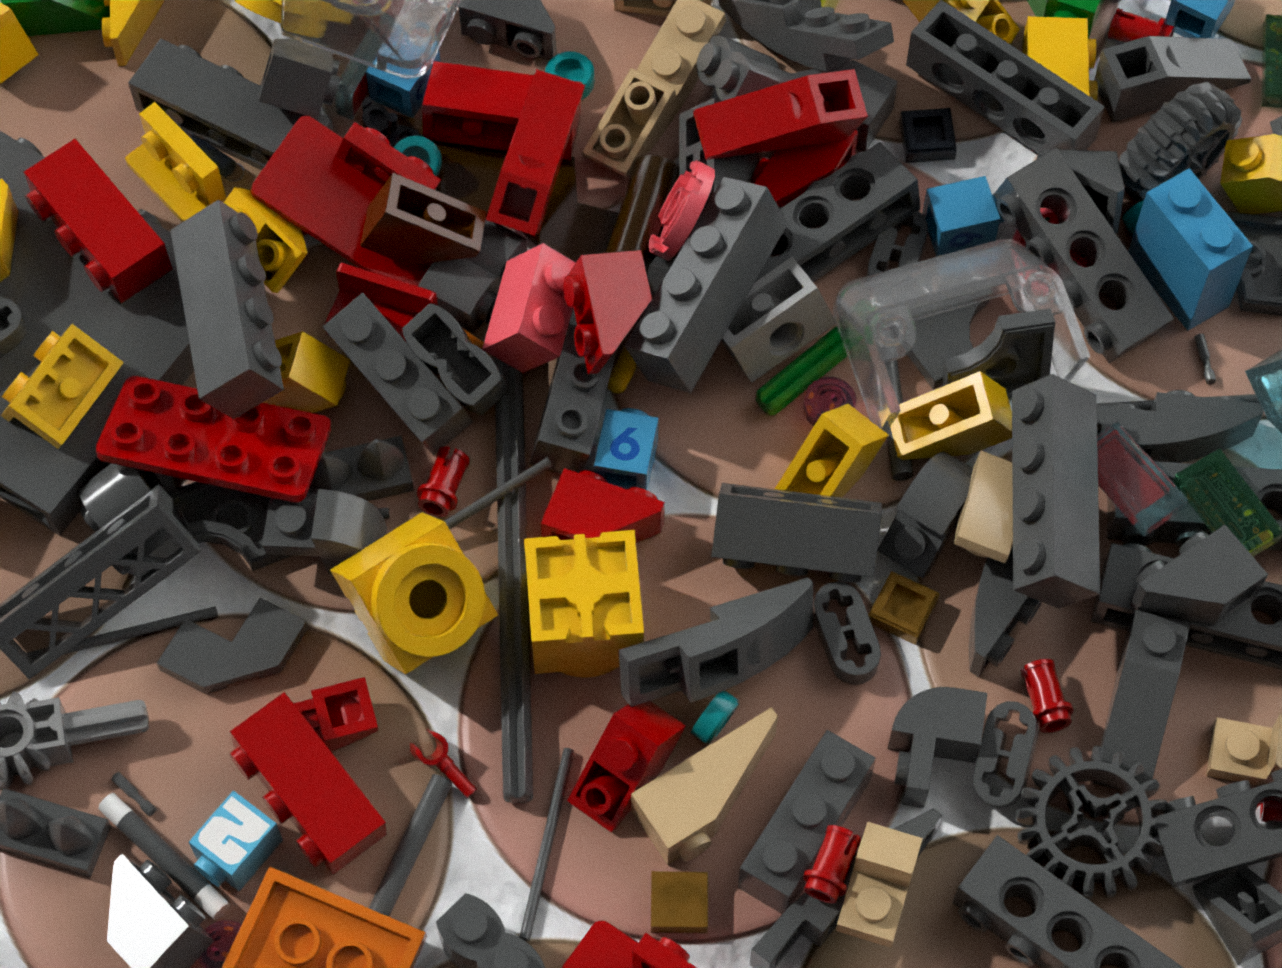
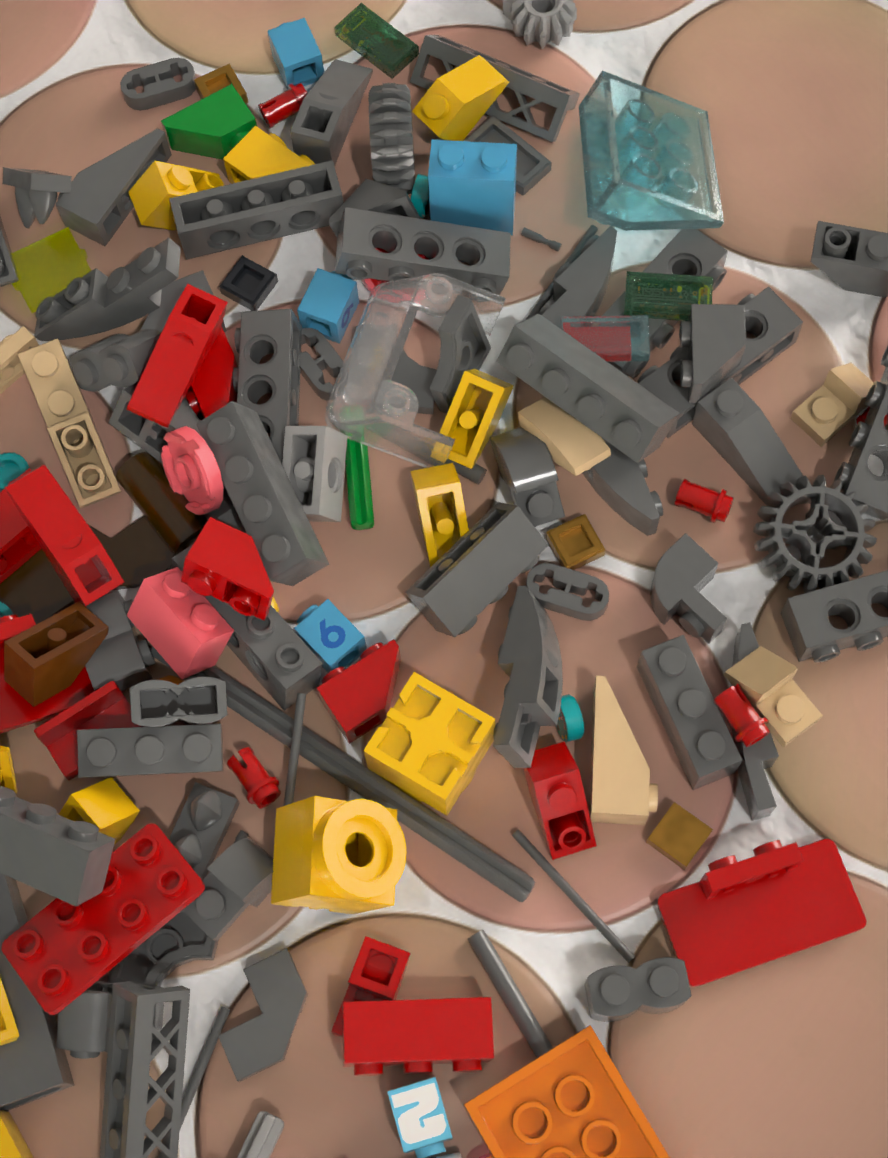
camera: 50 degrees left, 5 degrees up
red hand [410,729,477,798] -> none
clear pink tile [803,377,856,426] -> none
dark grey beam [973,701,1039,808] -> none

